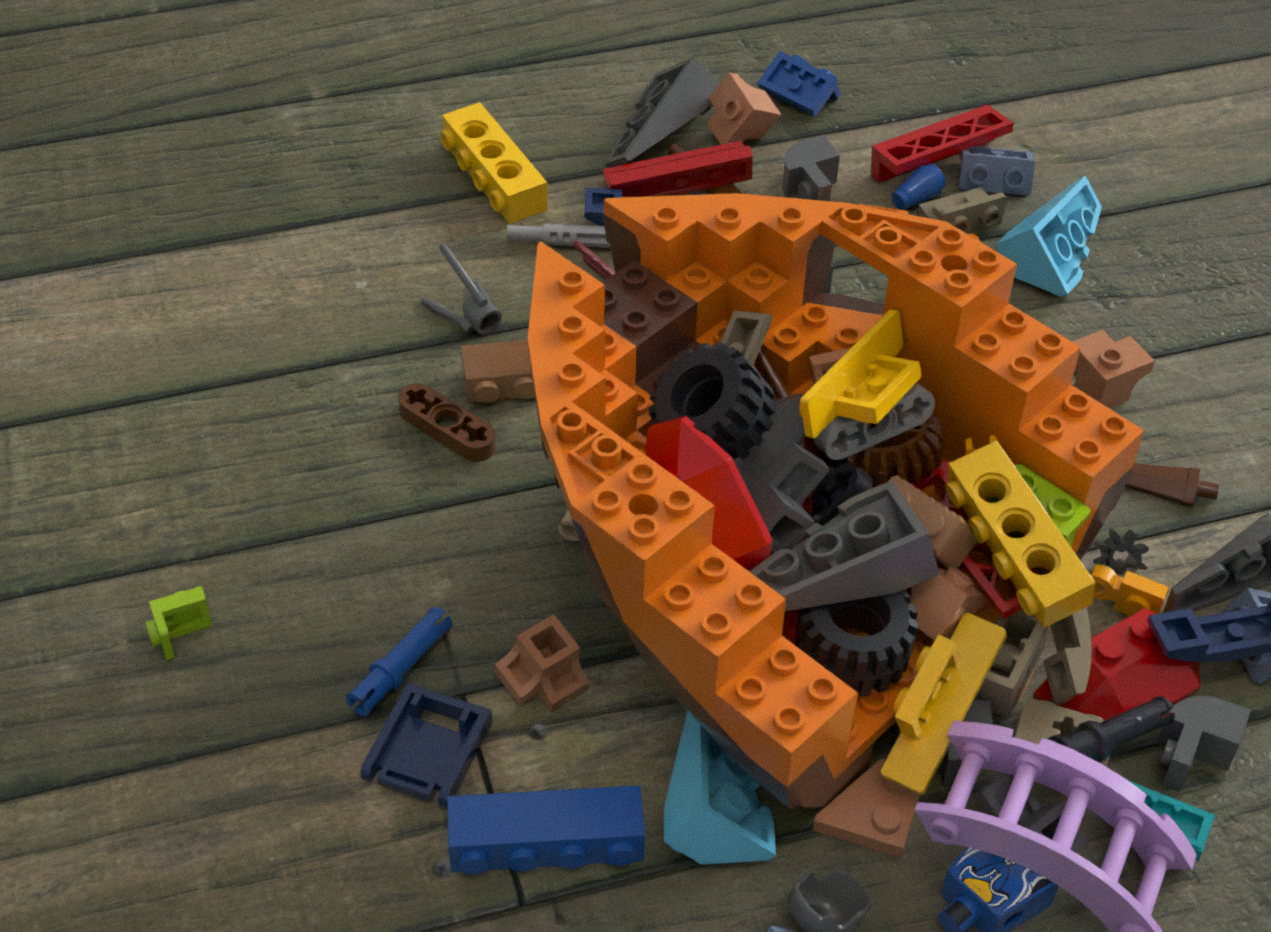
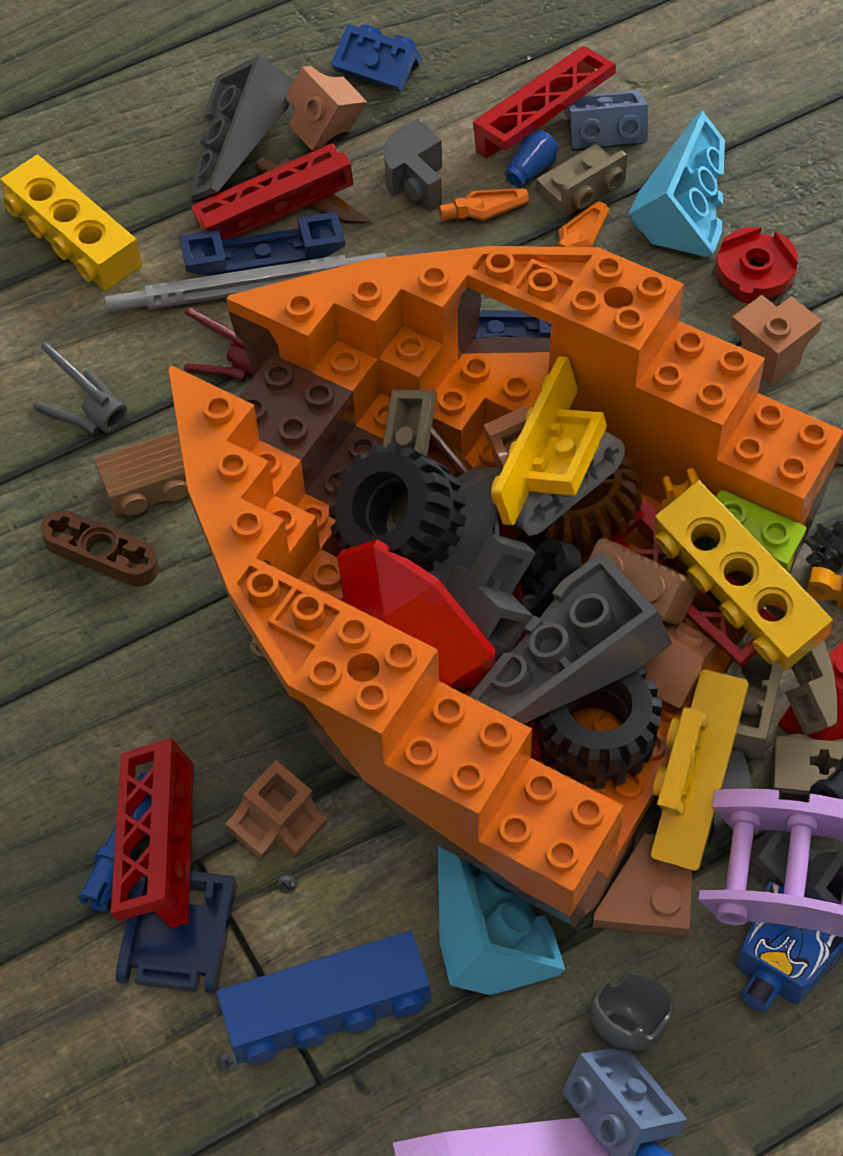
camera: 10 degrees left, 10 degrees up
none -> red fence [111,738,194,928]
none -> red plate [715,227,798,304]

